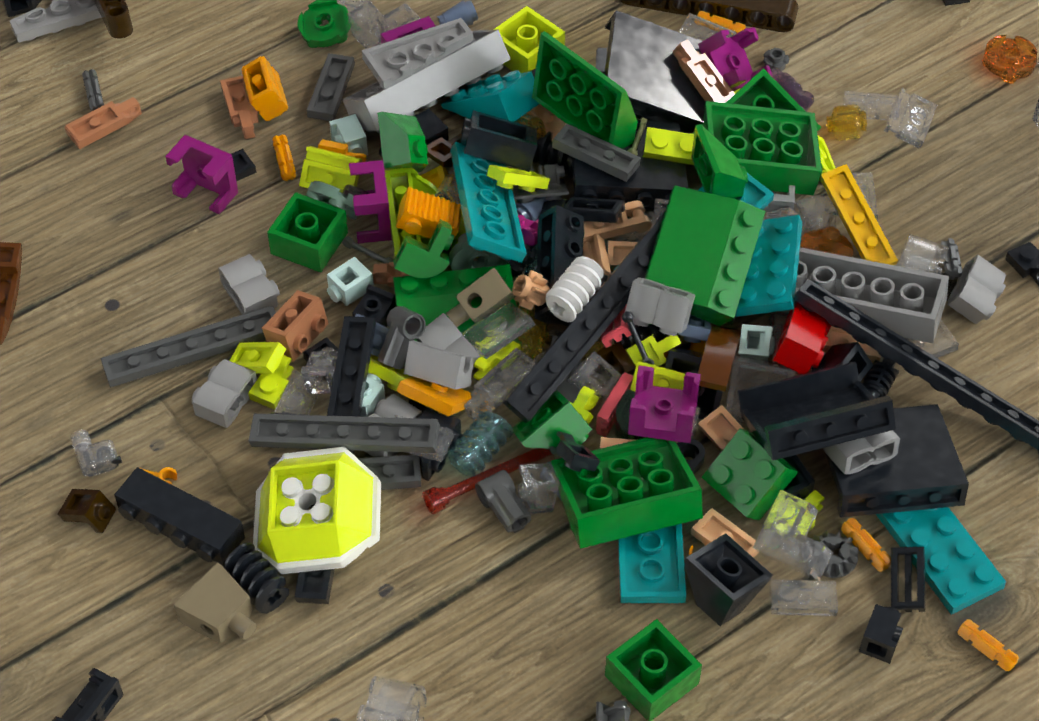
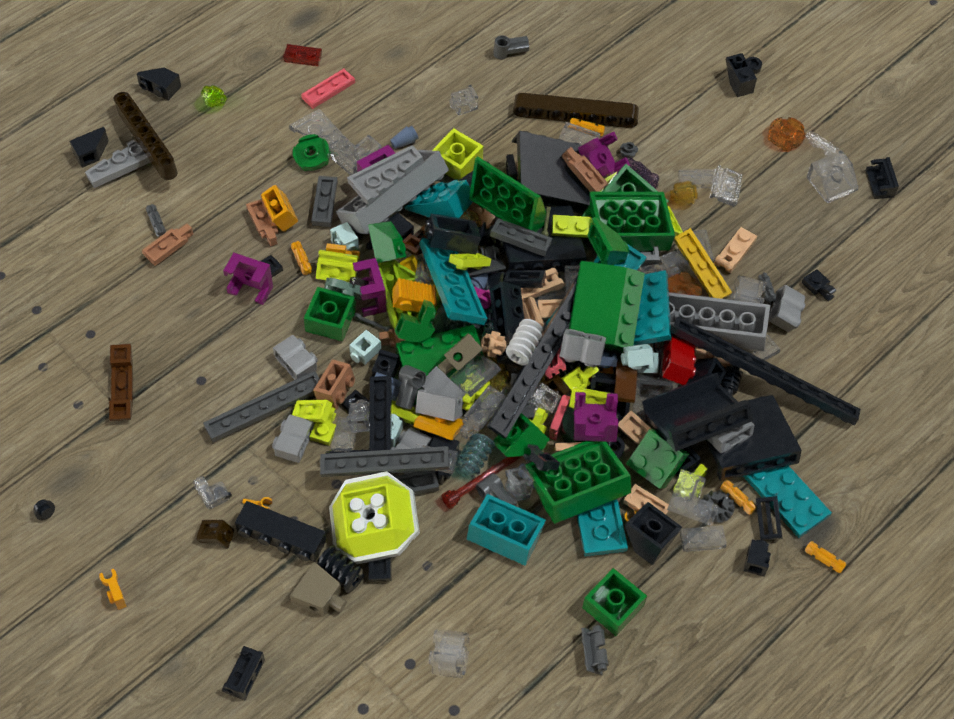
camera: 10 degrees left, 5 degrees up
black hinge [622,311,654,365] -> none
none -> teal slope [467,494,546,566]
none -> light aqua brick [621,344,654,369]
none -> light nougat plate [714,227,757,274]

